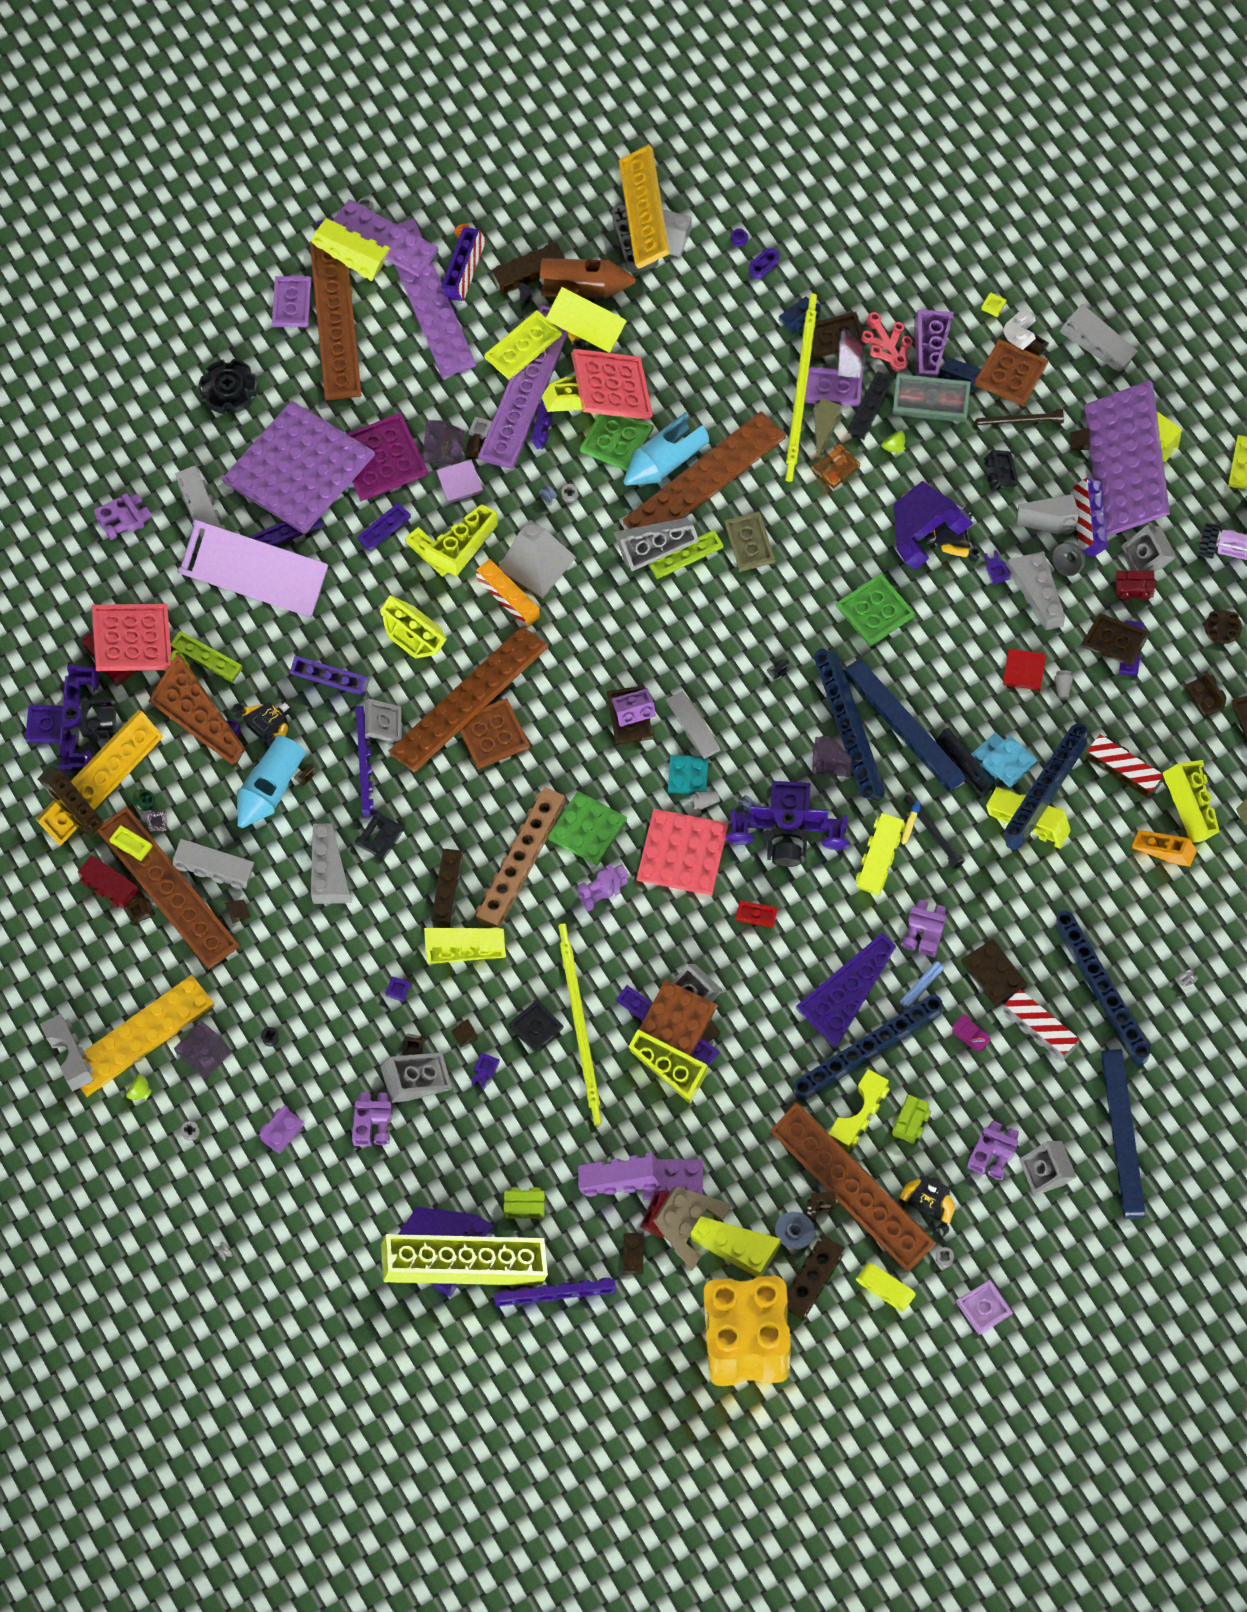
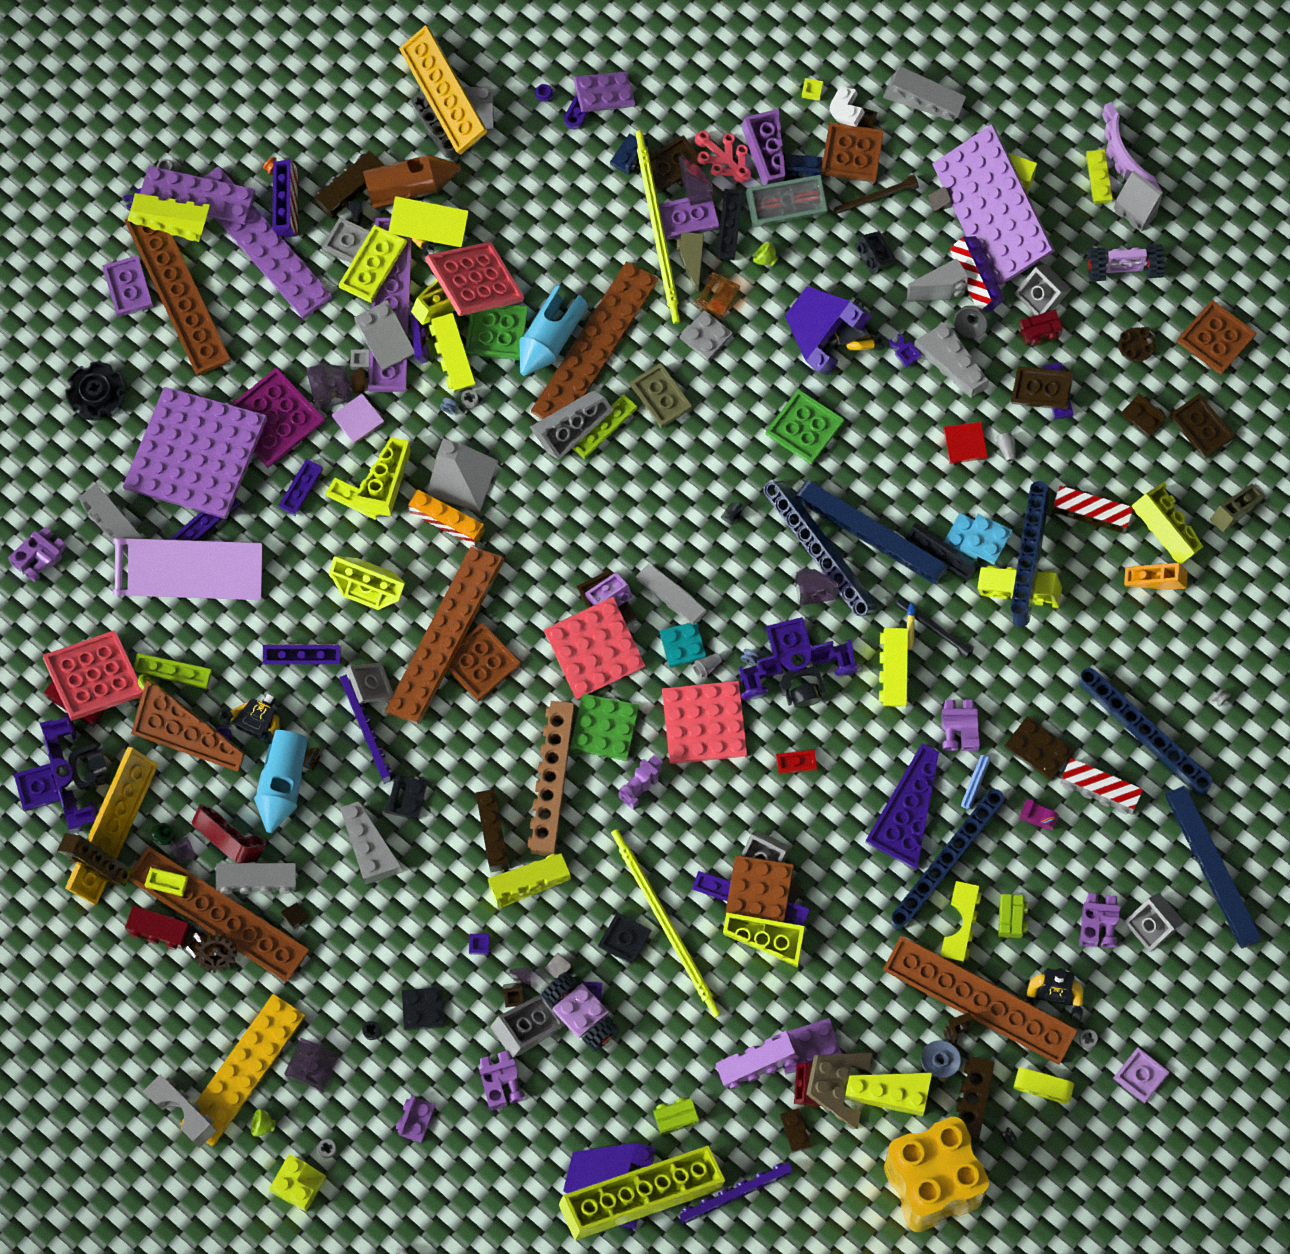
camera: 20 degrees left, 5 degrees up
none -> dark red beam [191,804,266,863]
none -> dark brown gear [194,932,237,973]
none -> neon yellow slope [269,1154,326,1212]
none -> light grey plate [322,217,370,263]
none -> light grey slope [354,300,414,371]
none -> black plate [402,987,444,1031]
none -> neon yellow wedge [429,313,475,393]
none -> clear purple slope [509,967,532,986]
none -> plate [541,971,620,1052]
none -> coral plate [543,596,645,699]
none -> medium lavender plate [573,72,635,112]
none -> light grey plate [680,310,733,361]
none -> black bush [1000,1127,1018,1147]

